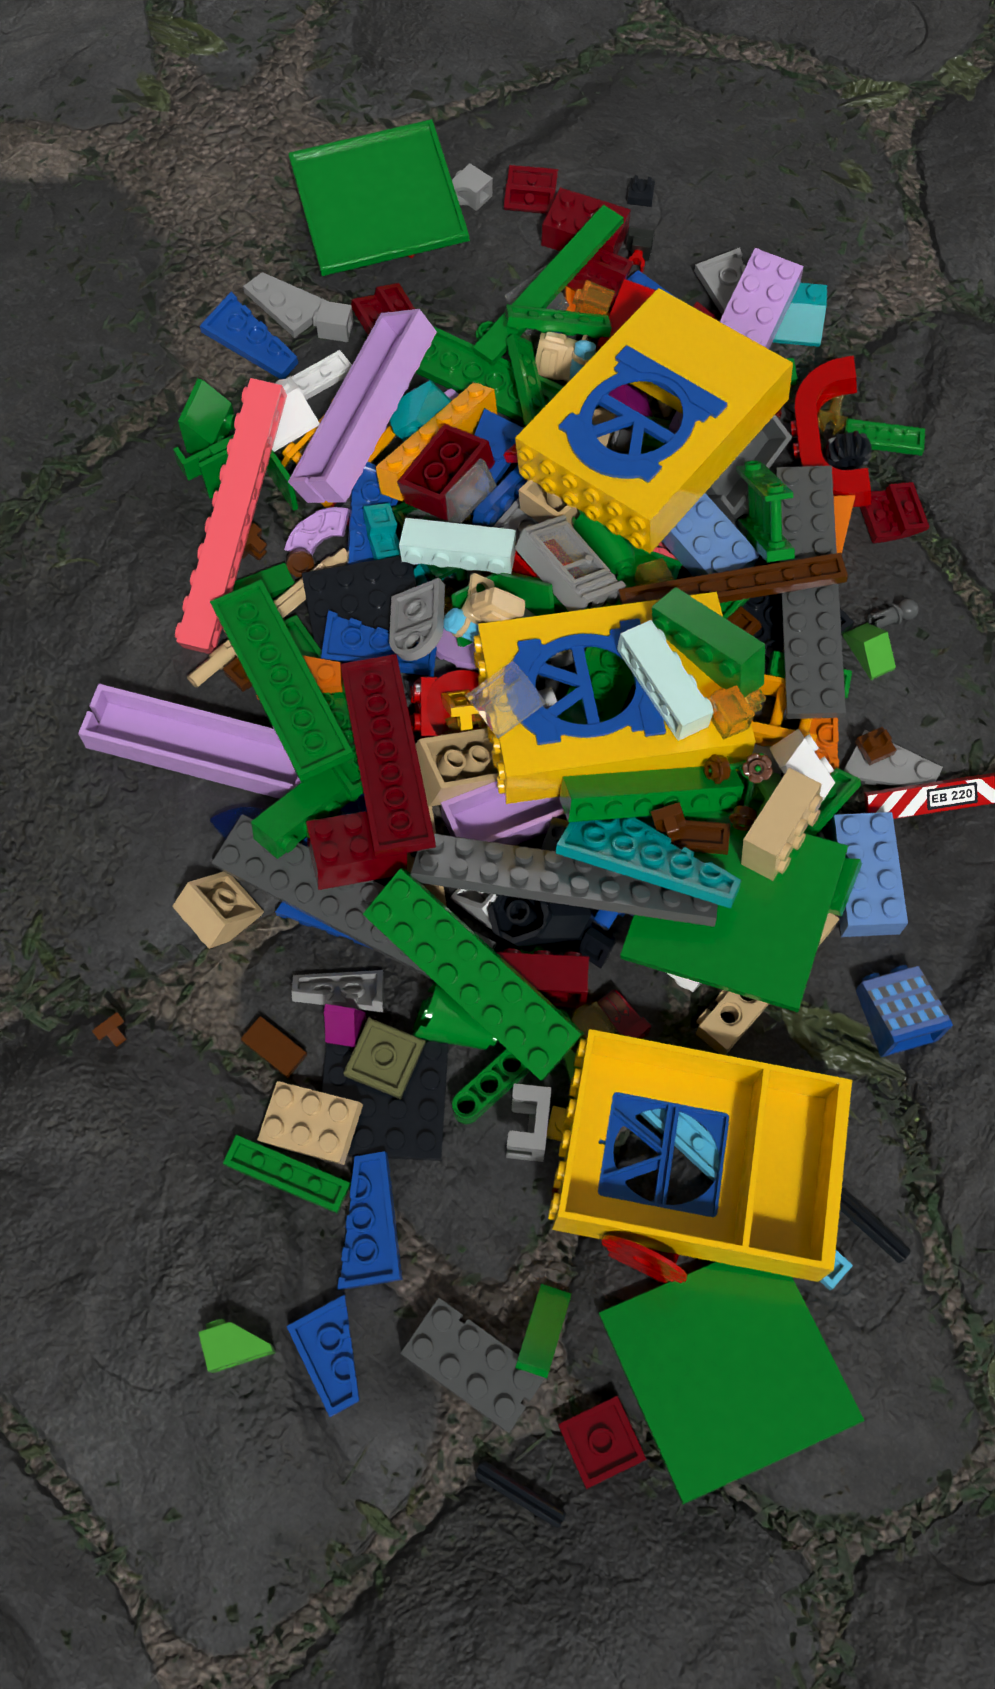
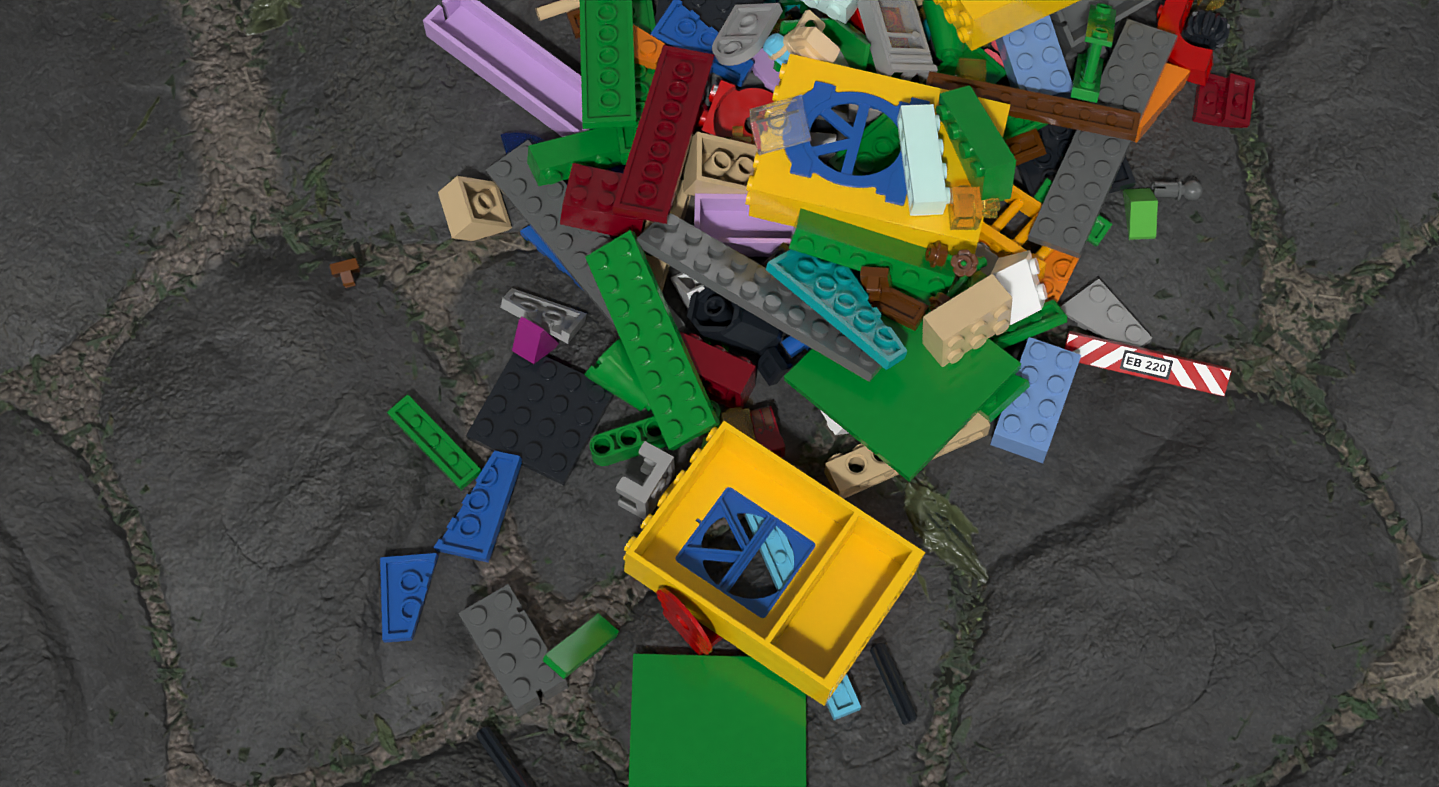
camera: 25 degrees right, 0 degrees up
bright green slope [198,1319,276,1373] -> none
reddish brown tile [241,1016,307,1078] -> none
tan plate [257,1081,363,1165] -> none
olive plate [343,1018,425,1099] -> none
yellow plate [441,690,480,731] -> none
dark red plate [558,1396,647,1489] -> none
green plate [844,419,926,456] -> none
reddish brown tile [855,726,897,766] -> none
blue slope [856,965,953,1057] -> none

